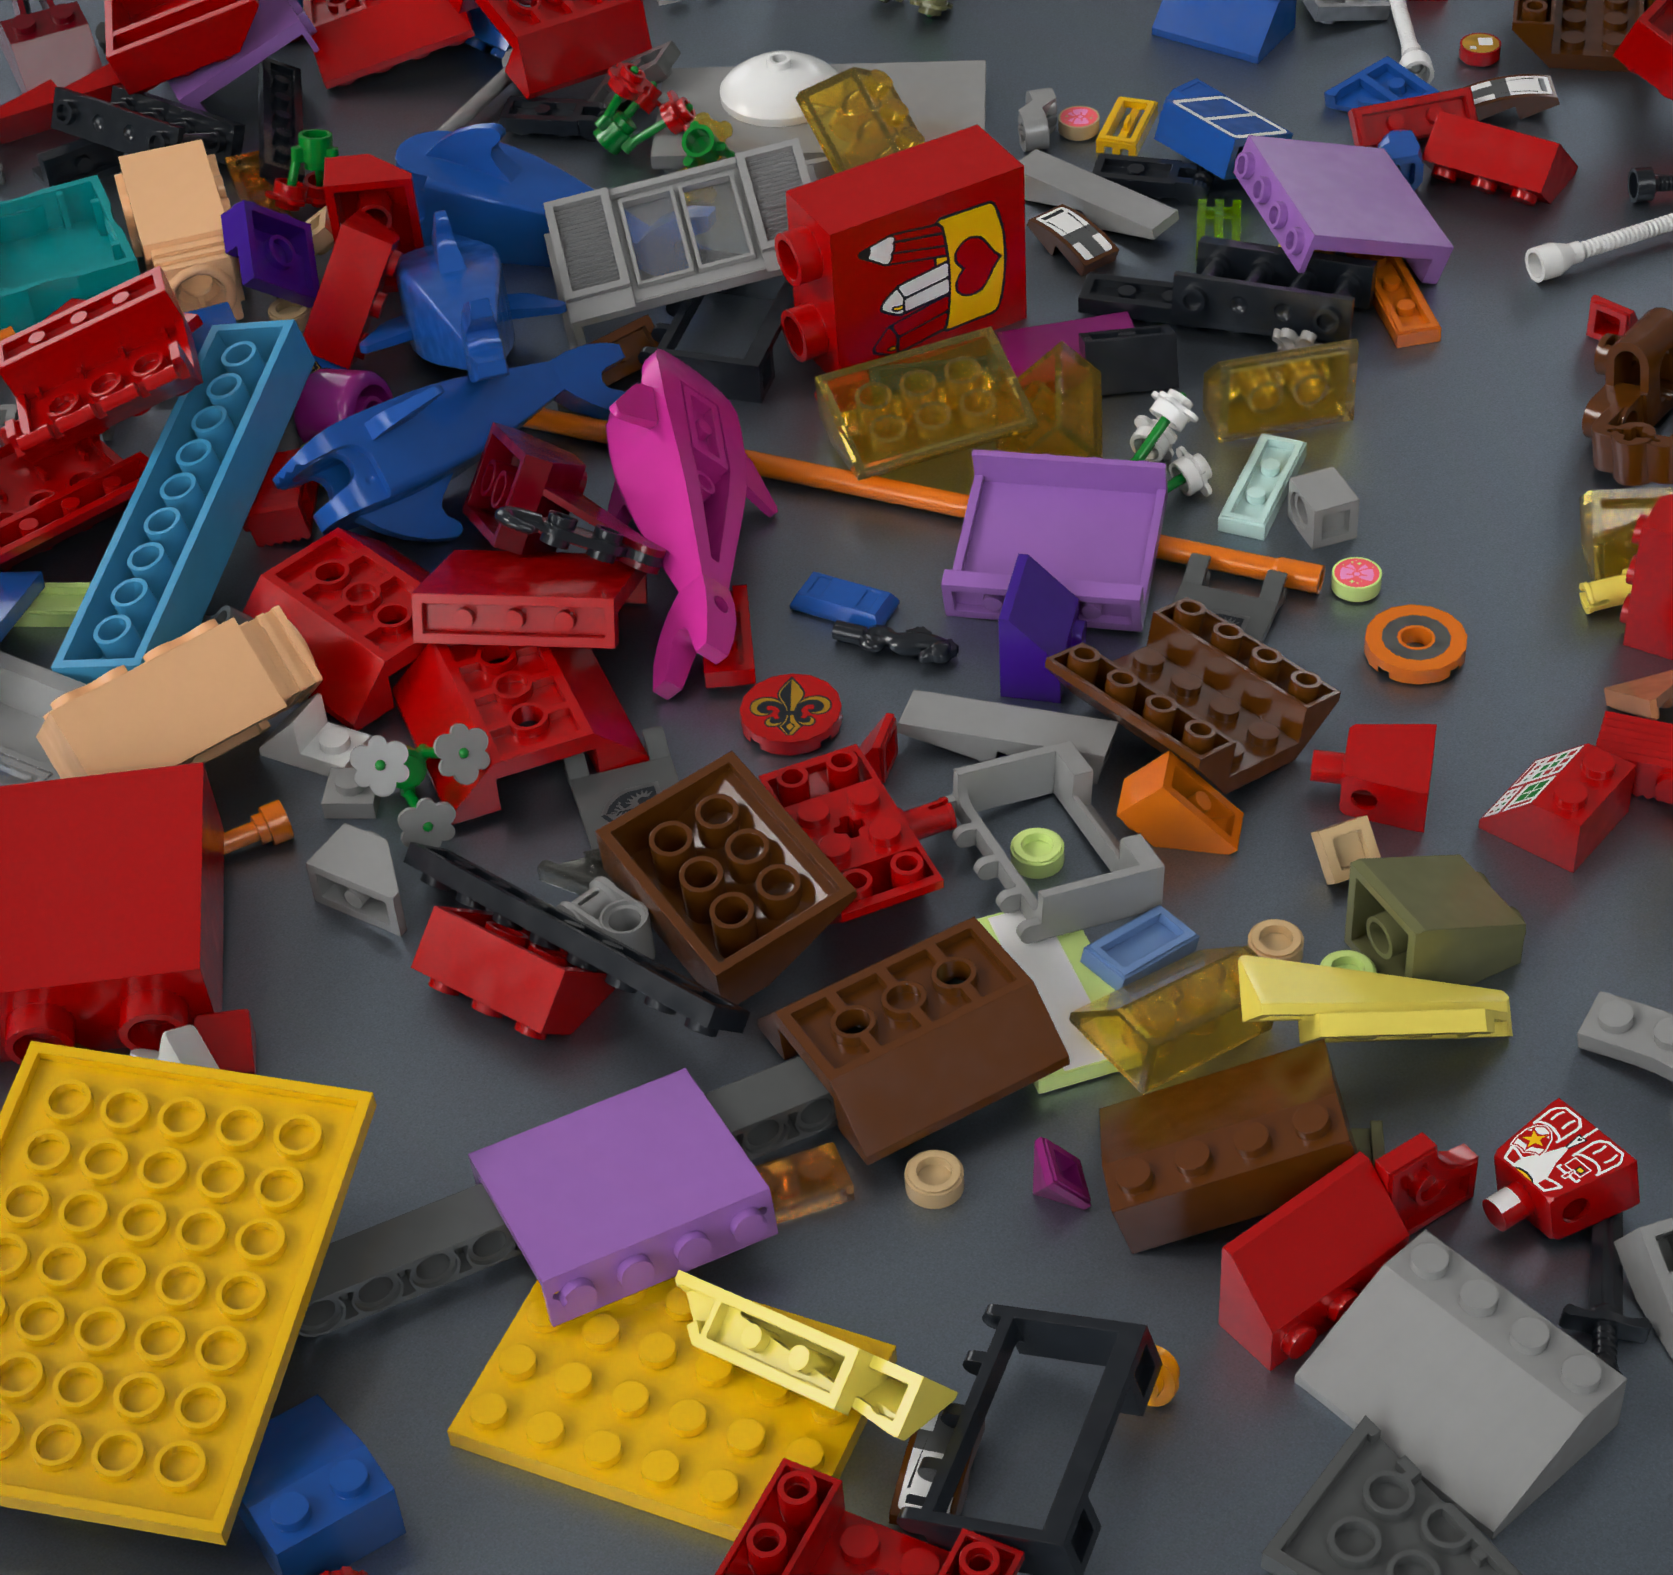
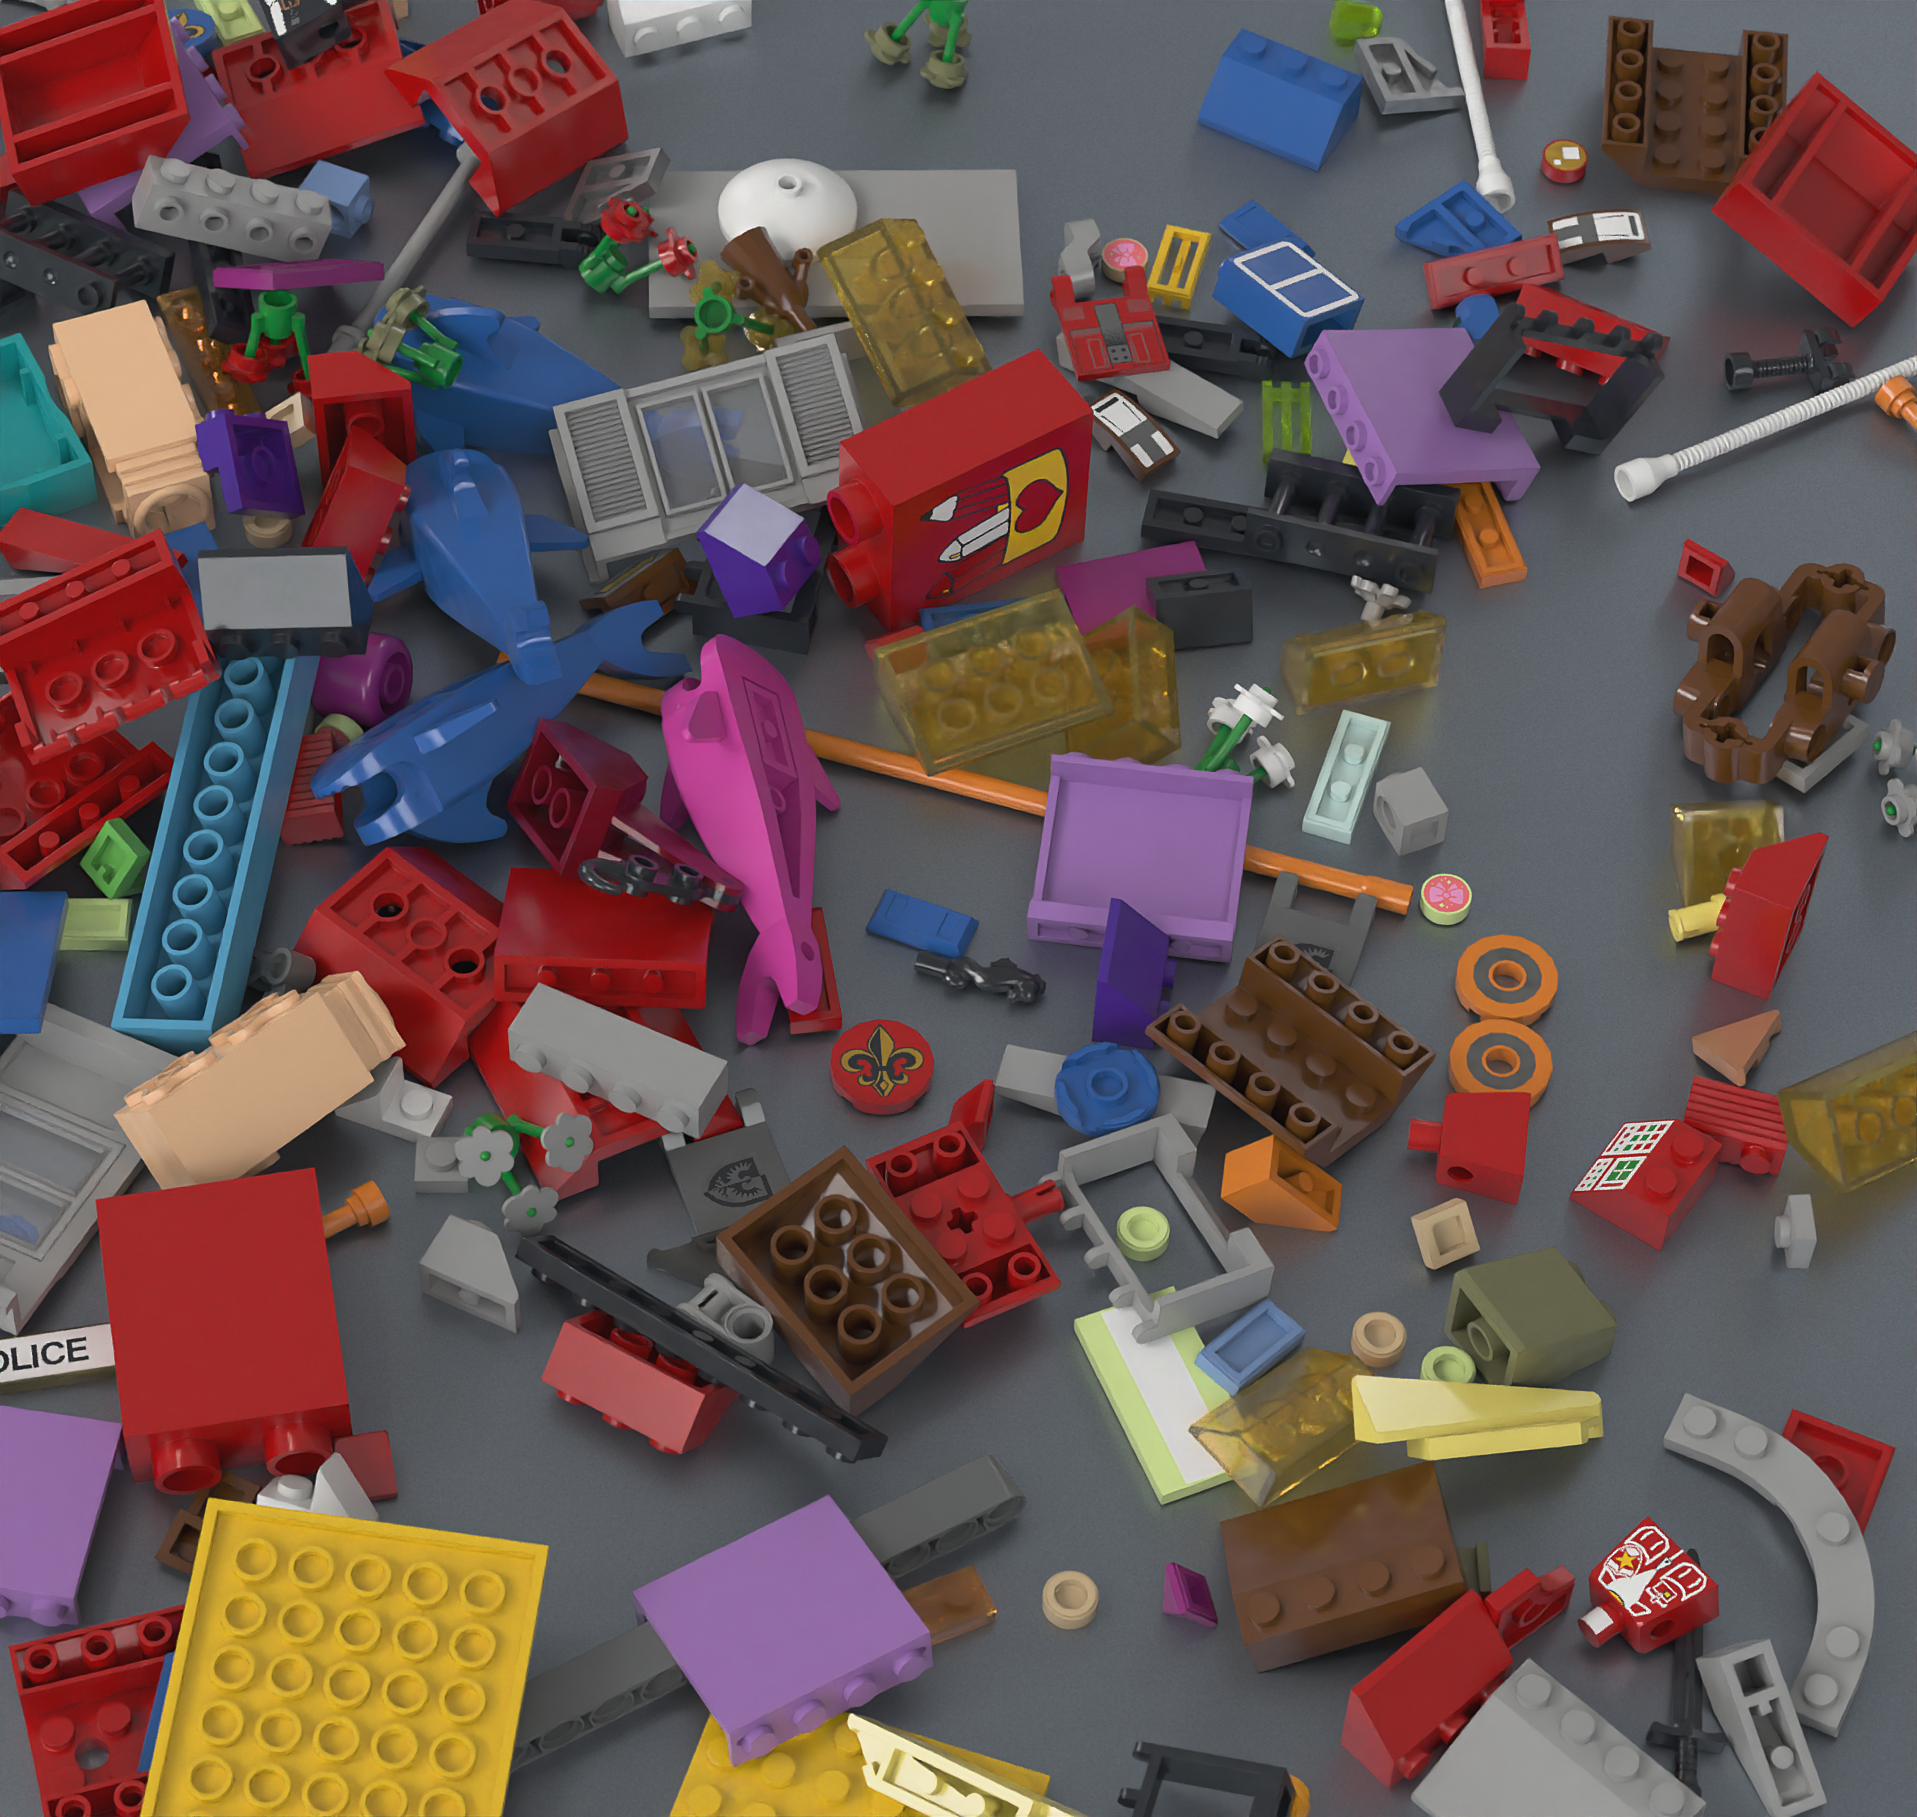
camera: 10 degrees left, 10 degrees up
reddish brown slope [757,917,1070,1166] -> none
none -> bright green bracket [80,818,152,900]
none -> light grey brick [132,155,333,262]
none -> slope [197,546,374,660]
none -> magenta tile [213,258,385,290]
none -> medium blue brick [298,160,374,239]
none -> plant [353,285,464,391]
none -> light grey brick [508,983,728,1139]
none -> dark purple slope [696,483,823,618]
none -> reddish brown piece [720,226,819,333]
none -> red flag [1049,265,1170,382]
none -> blue tile [1054,1042,1160,1138]
none -> black hinge [1439,302,1665,455]
none -> orange tile [1447,1019,1553,1107]

